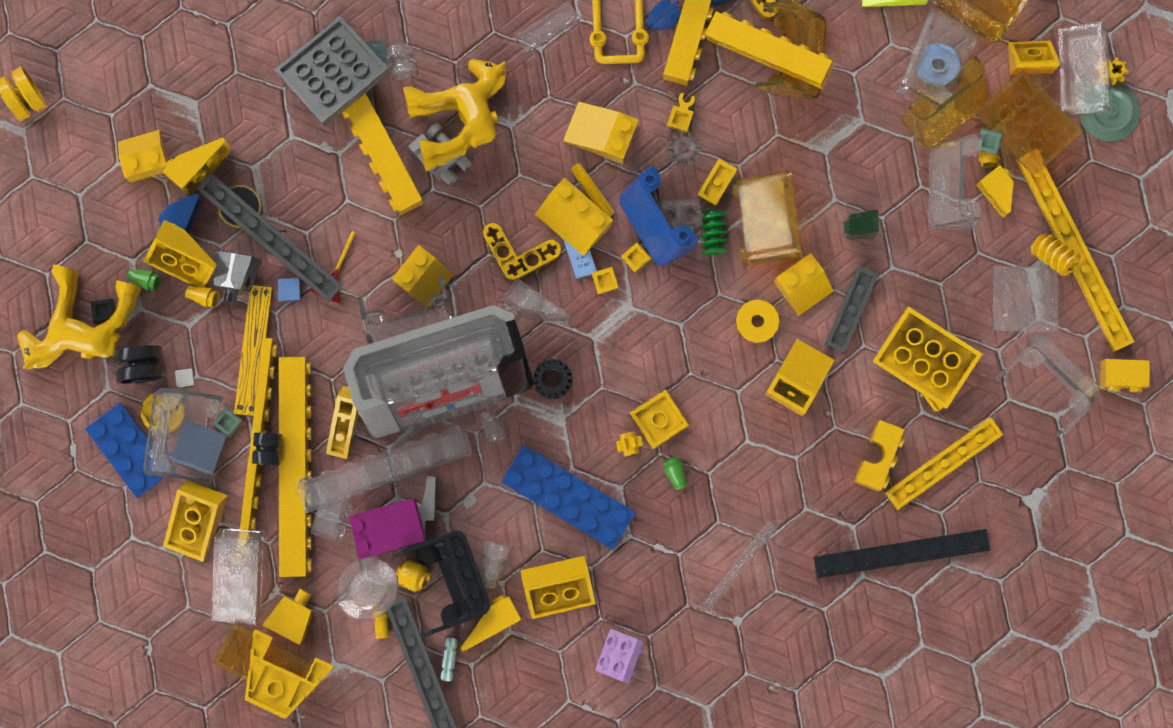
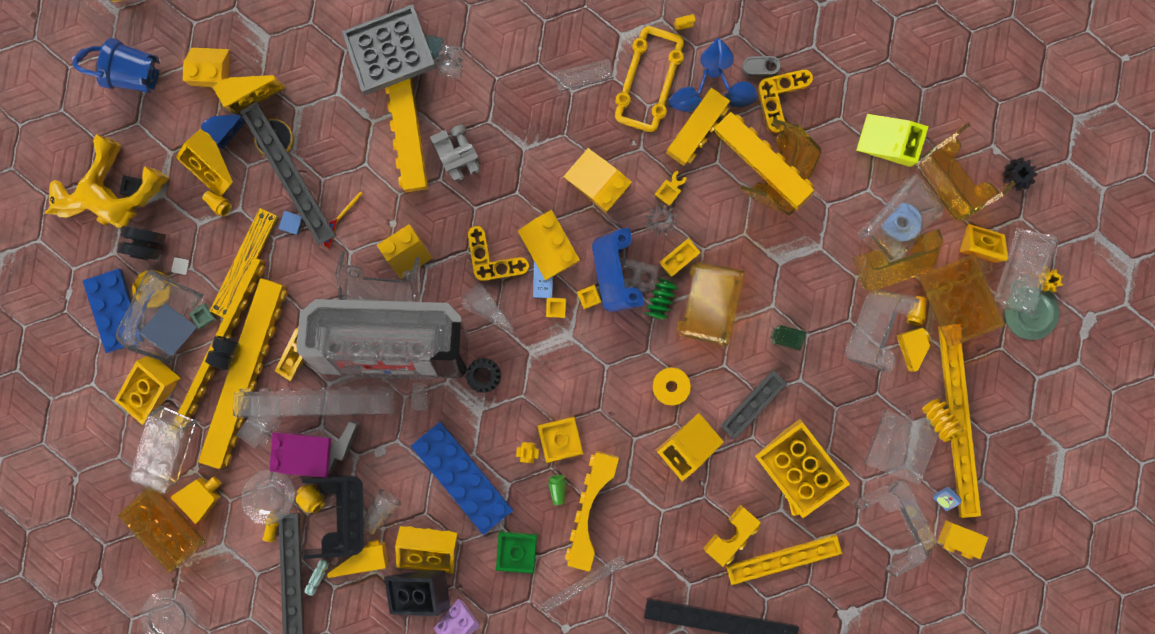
camera: 20 degrees right, 5 degrees up
bright green cone [127,269,161,292] -> none
dark grey torso [214,251,262,303] -> none
yellow wing [245,629,334,719] -> none
yellow animal [403,59,507,172] -> none
yellow axle [571,163,615,218] -> none
yellow slope [773,253,834,316] -> none
sand green tile [976,128,1004,155] -> none
none -> blue piece [72,38,160,93]
none -> black slope [384,570,451,616]
none -> green tile [496,531,537,574]
none -> yellow arch [565,451,619,572]
none -> medium blue tile [933,487,962,511]

